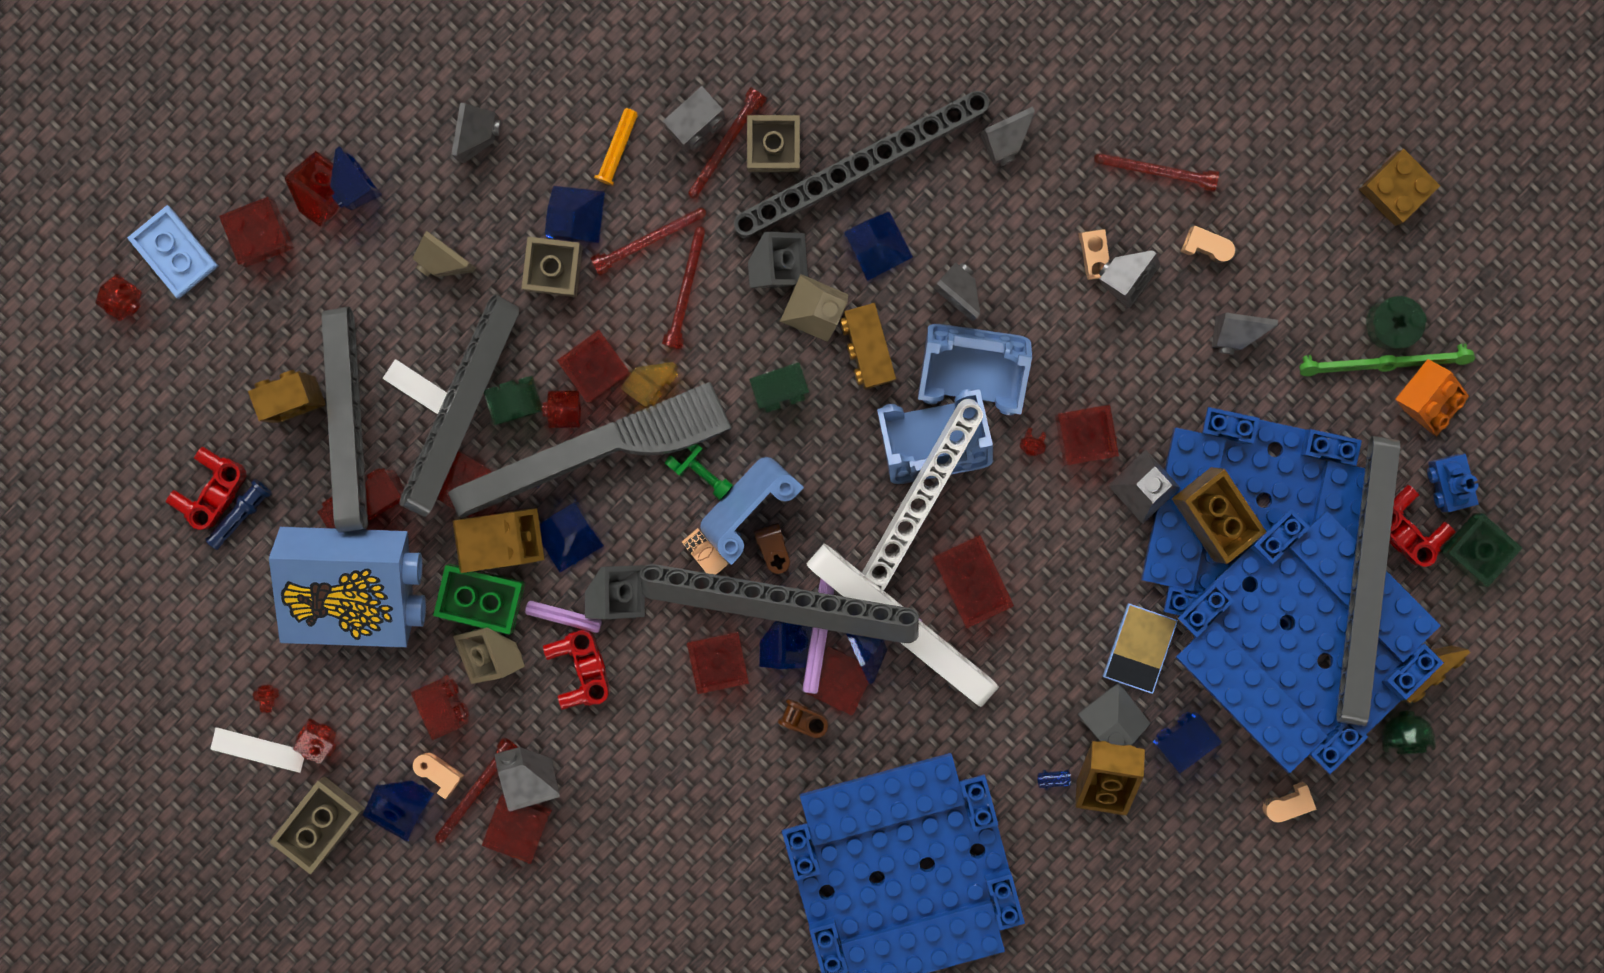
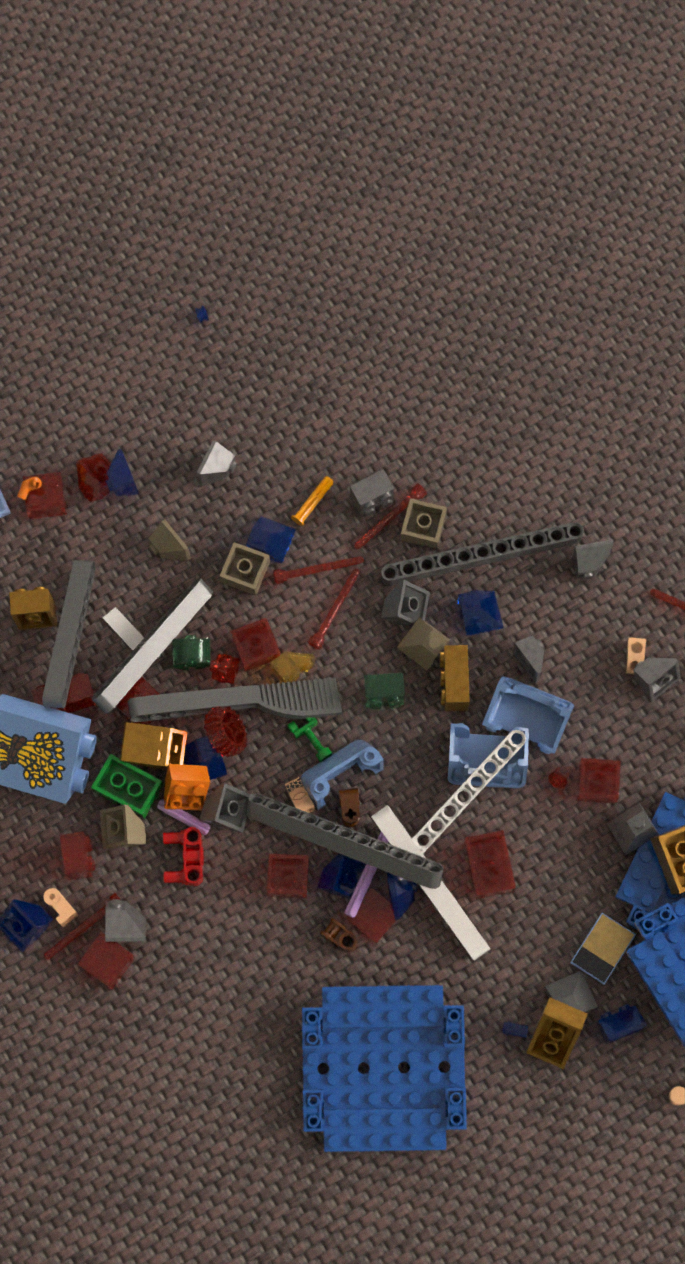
camera: 15 degrees right, 15 degrees down
none -> orange arm [17,477,42,500]
none -> orange slope [164,764,210,811]
none -> clear red gear [203,706,248,757]

